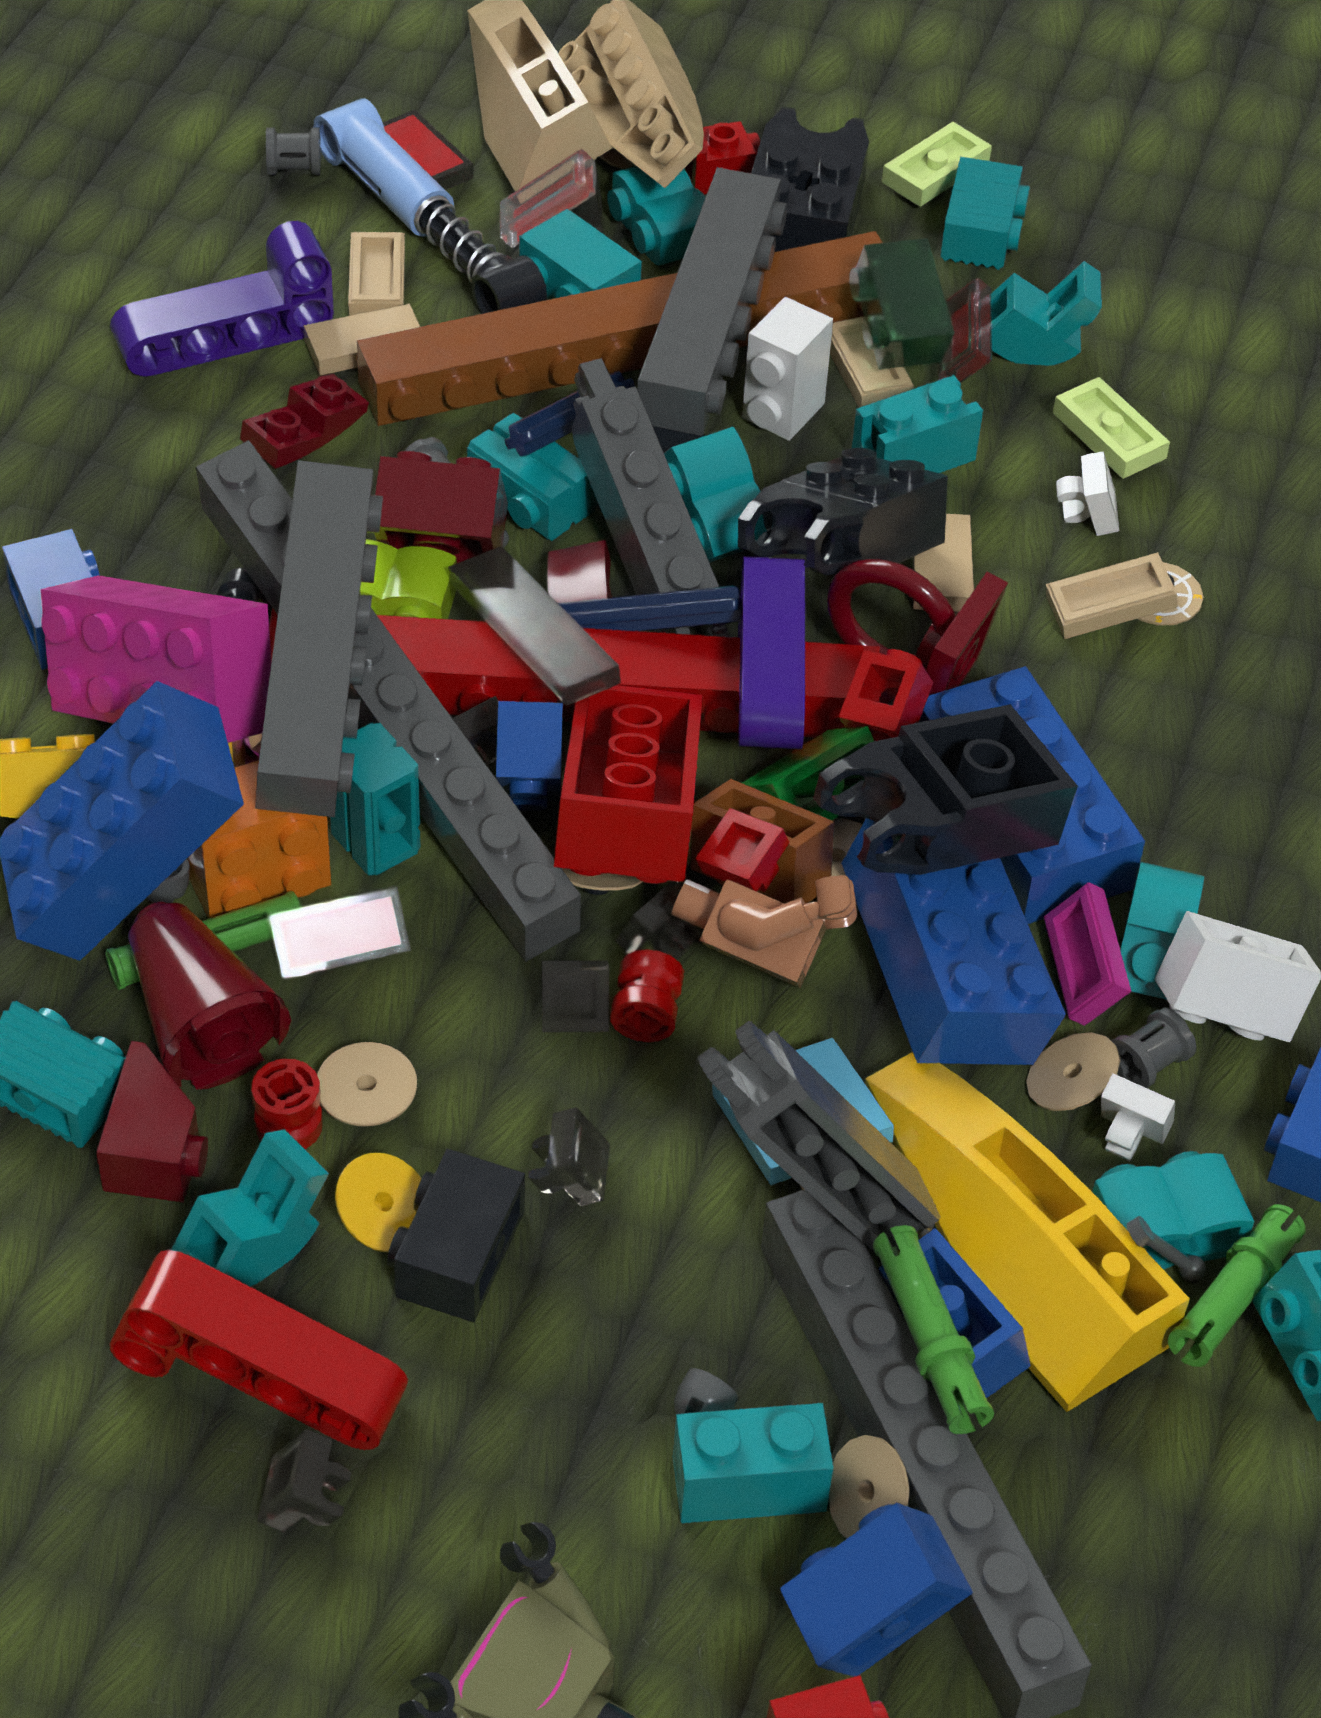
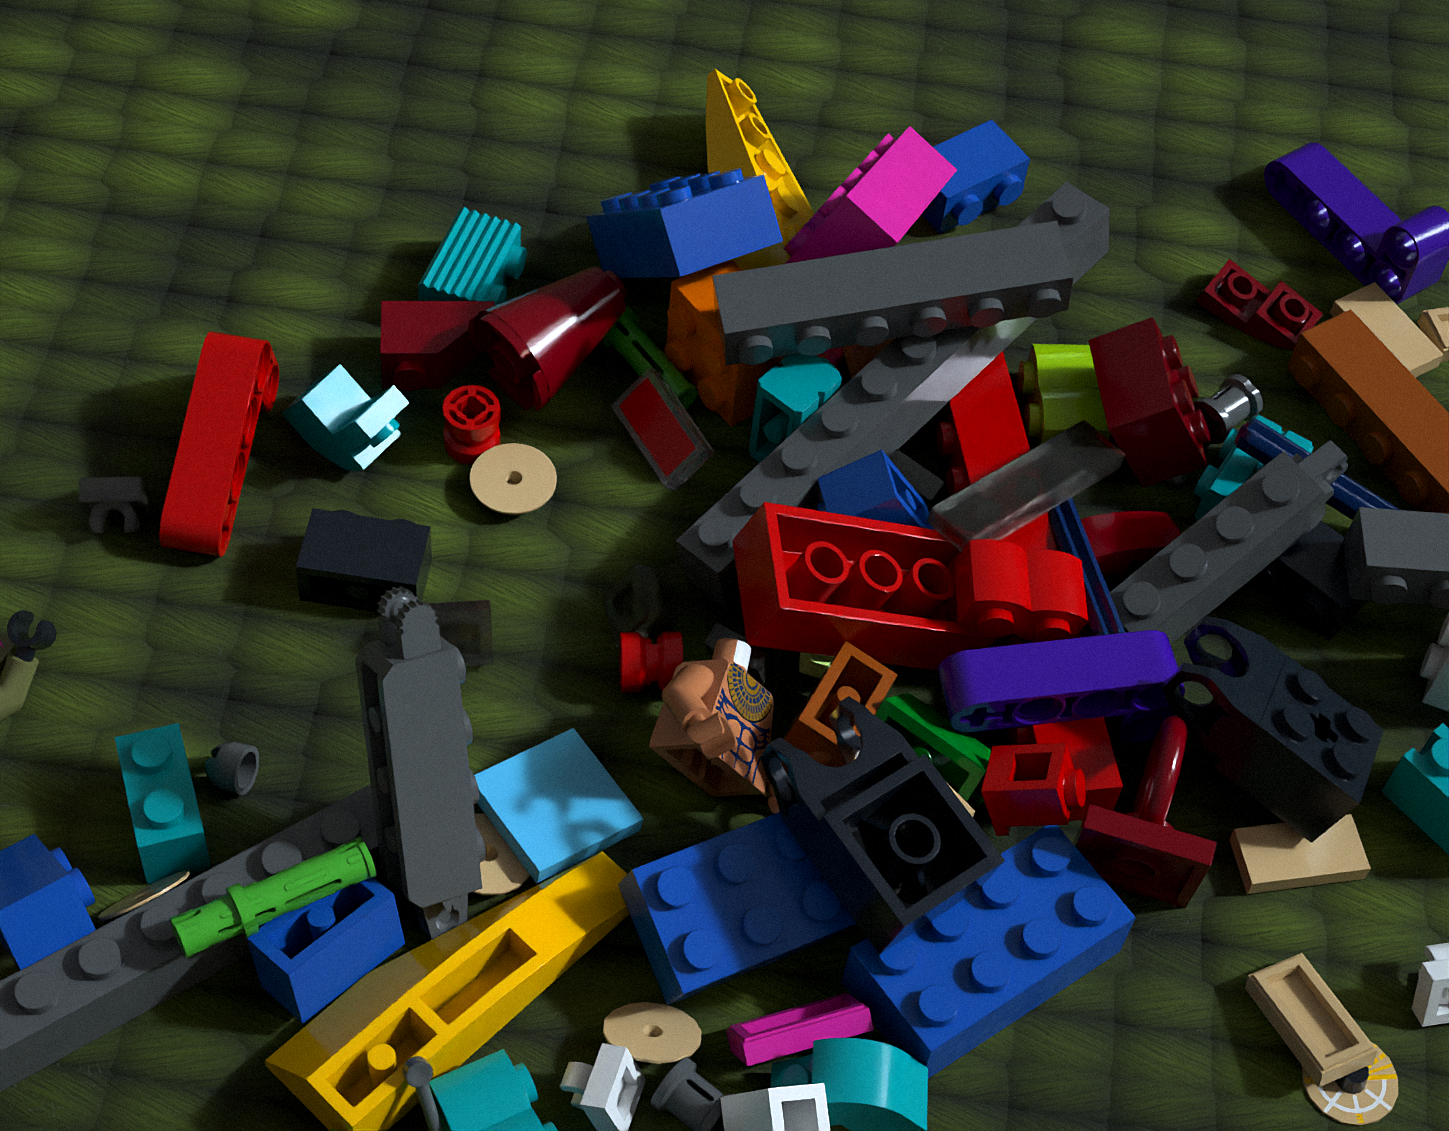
camera: 75 degrees right, 5 degrees up
yellow piece [335,1153,421,1252] -> none
teal brick [664,427,767,563] -> none
red tile [695,808,790,892] -> none
none -> red brick [954,539,1088,643]

